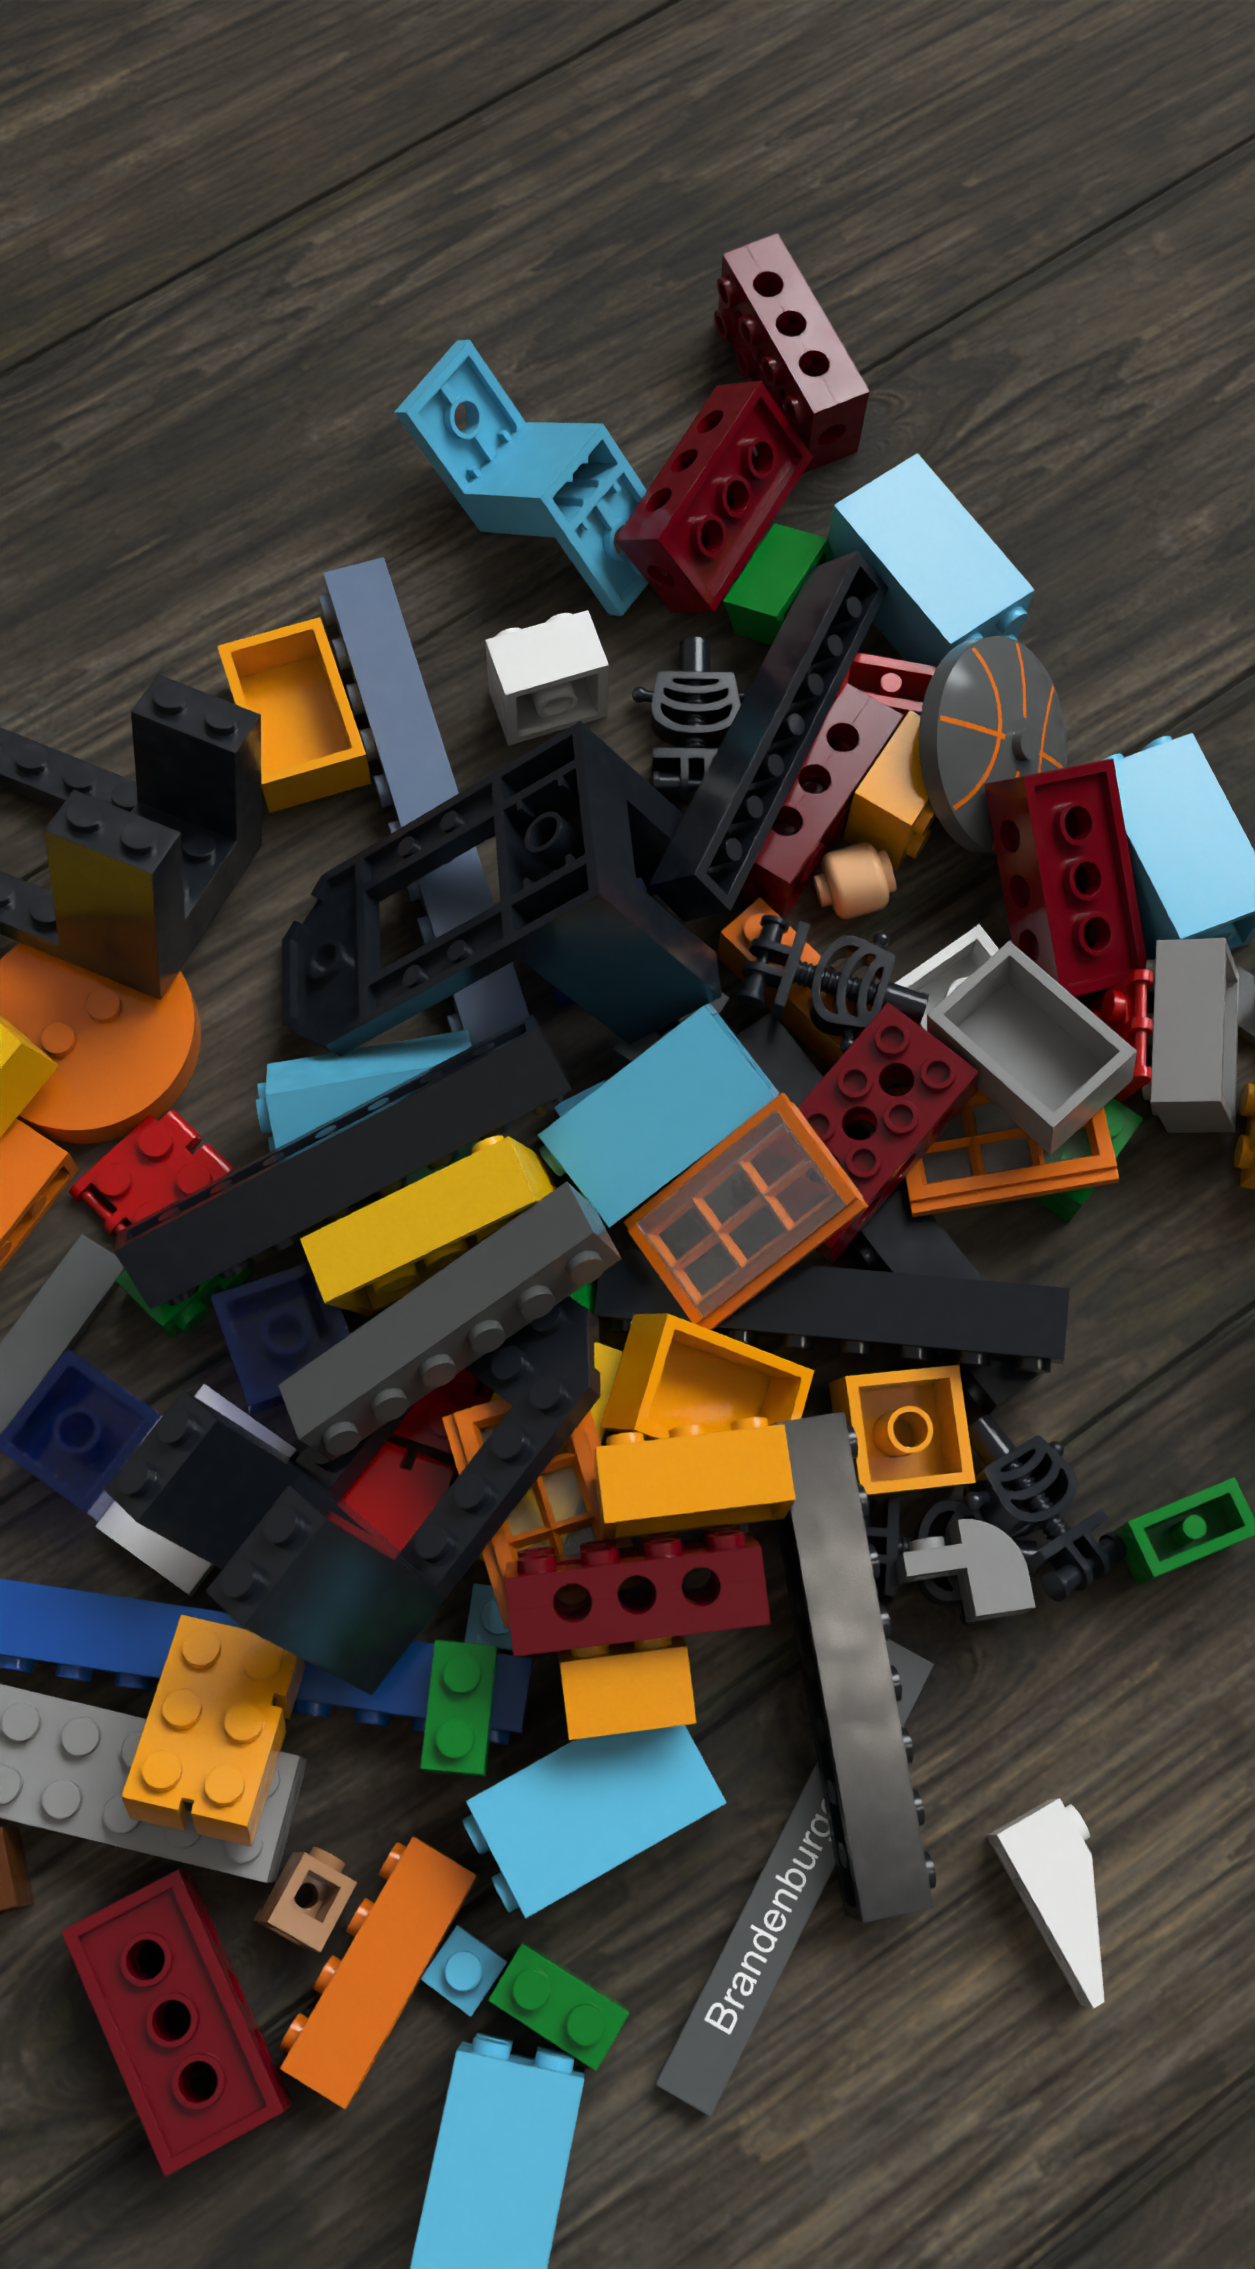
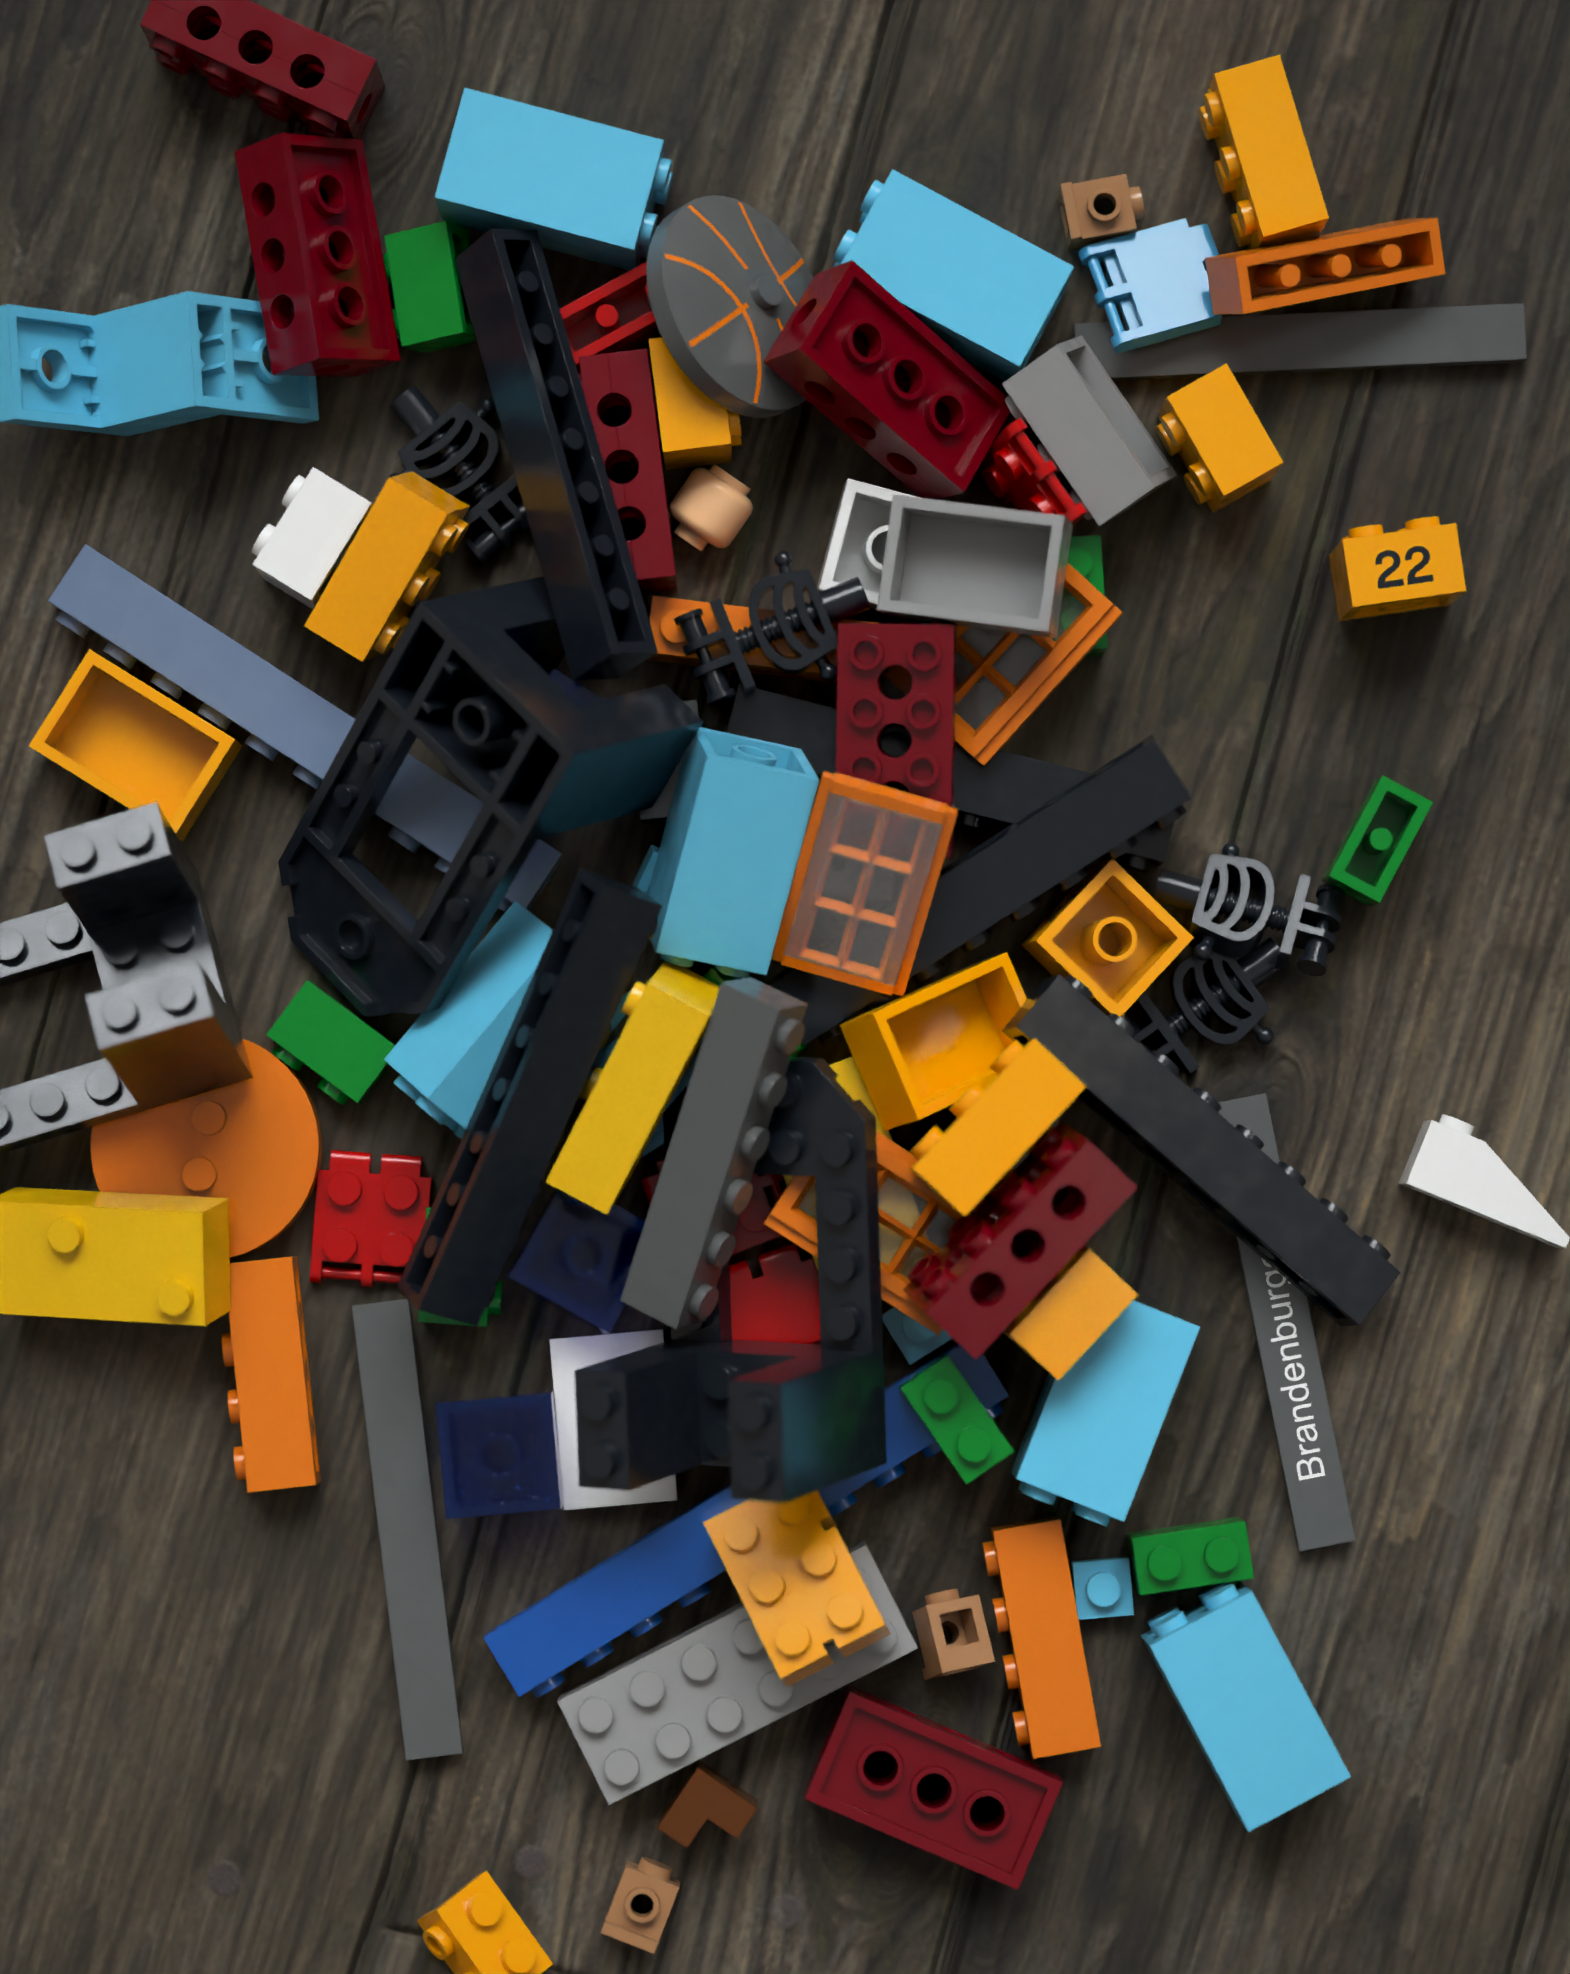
camera: 40 degrees left, 15 degrees up
light grey brick [895,1519,1036,1623] -> none
none -> green brick [266,980,396,1106]
none -> light orange piece [304,471,470,662]

